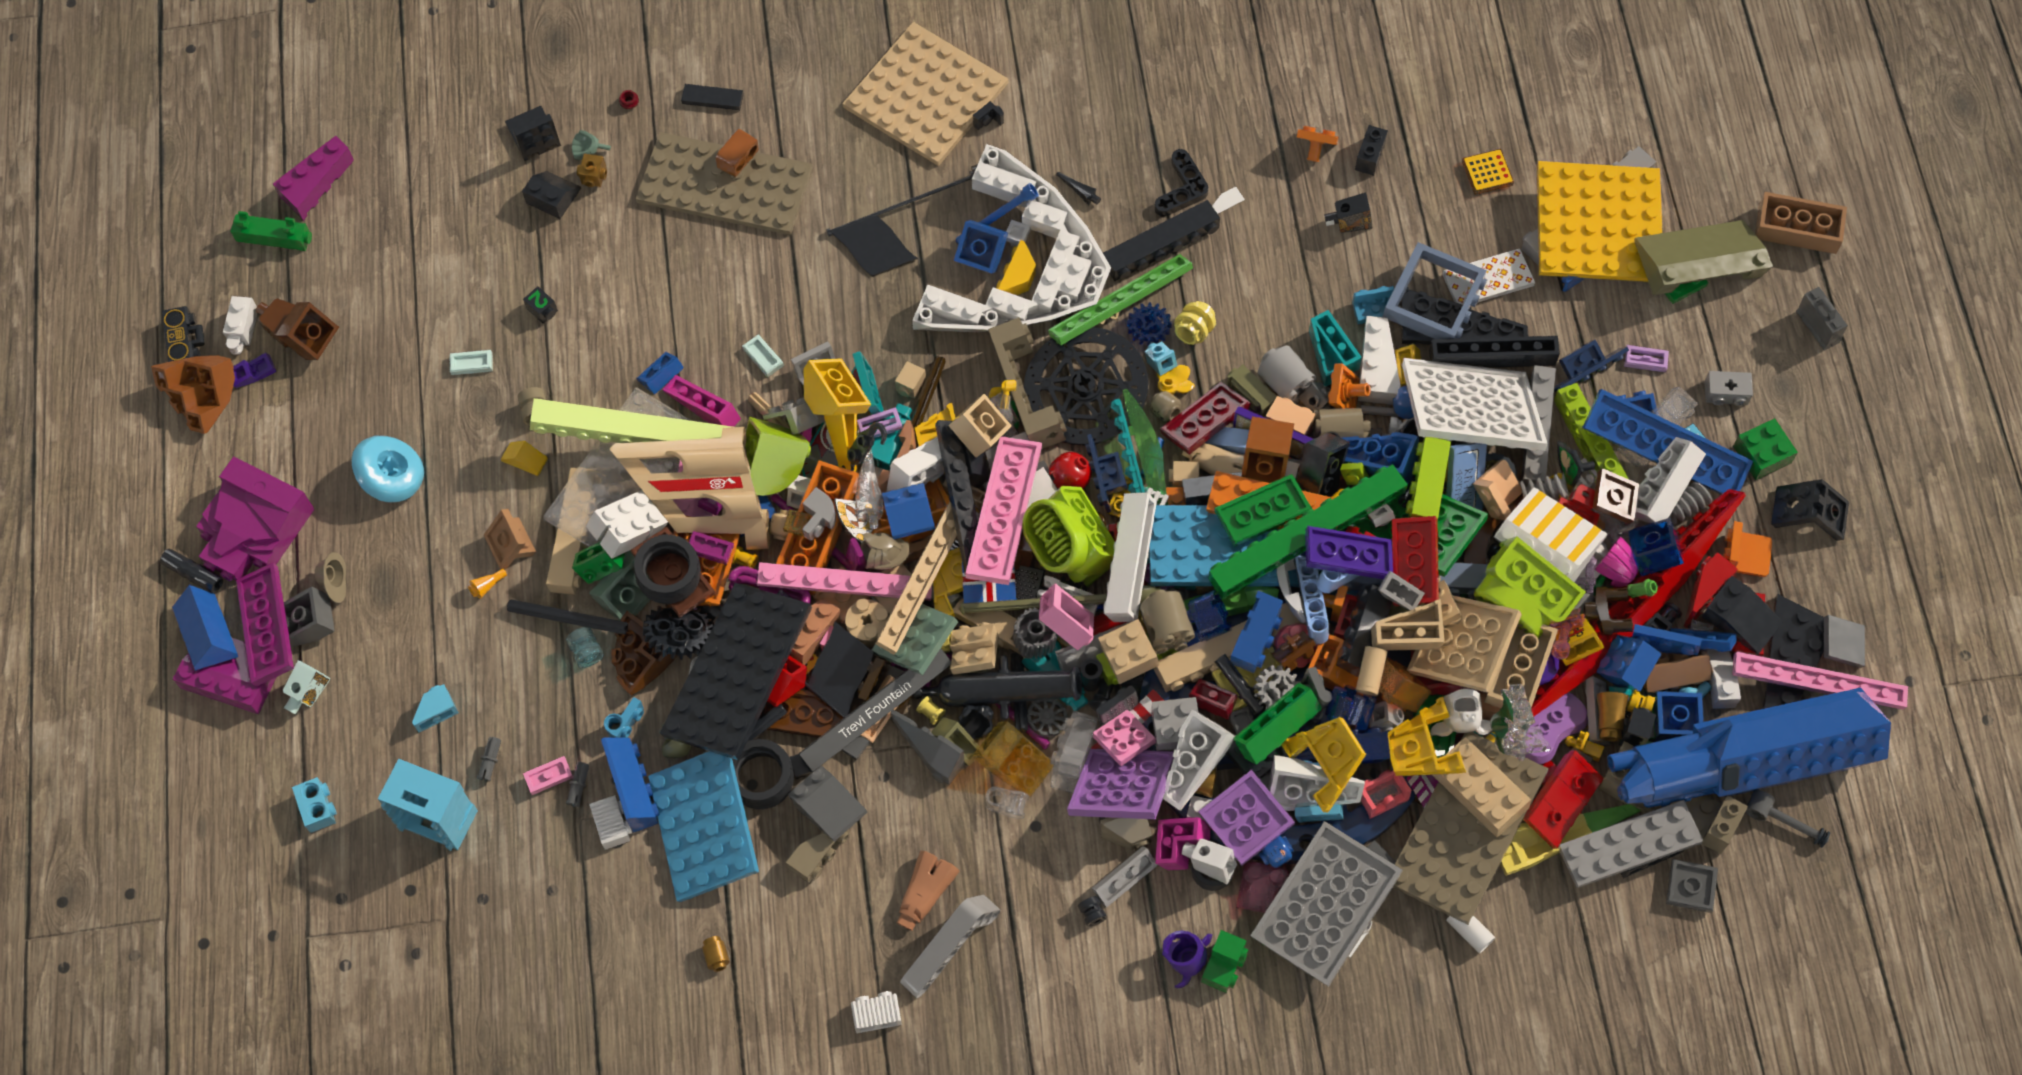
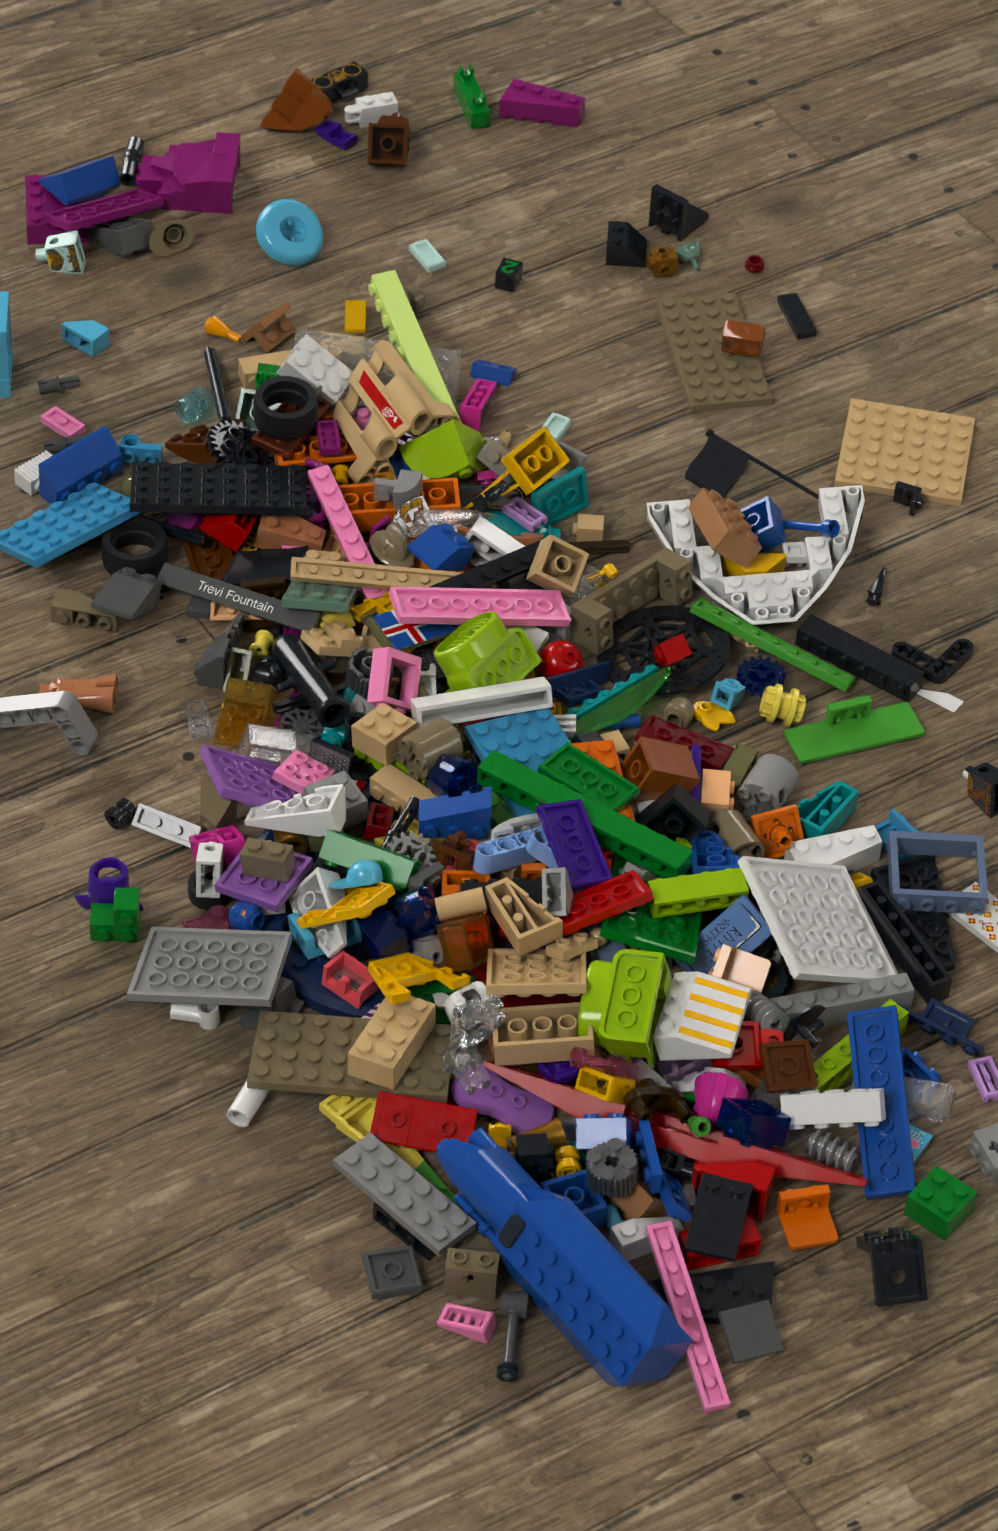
camera: 60 degrees right, 20 degrees down
none -> dark tan brick [239,837,296,882]
none -> medium azure cap [329,860,383,889]
none -> bright pink slope [437,1303,497,1344]
none -> flat silver brick [586,1138,637,1199]
none -> red brick [653,634,692,667]
none -> medium nougat brick [688,488,762,568]
none -> bright green bracket [783,695,925,764]

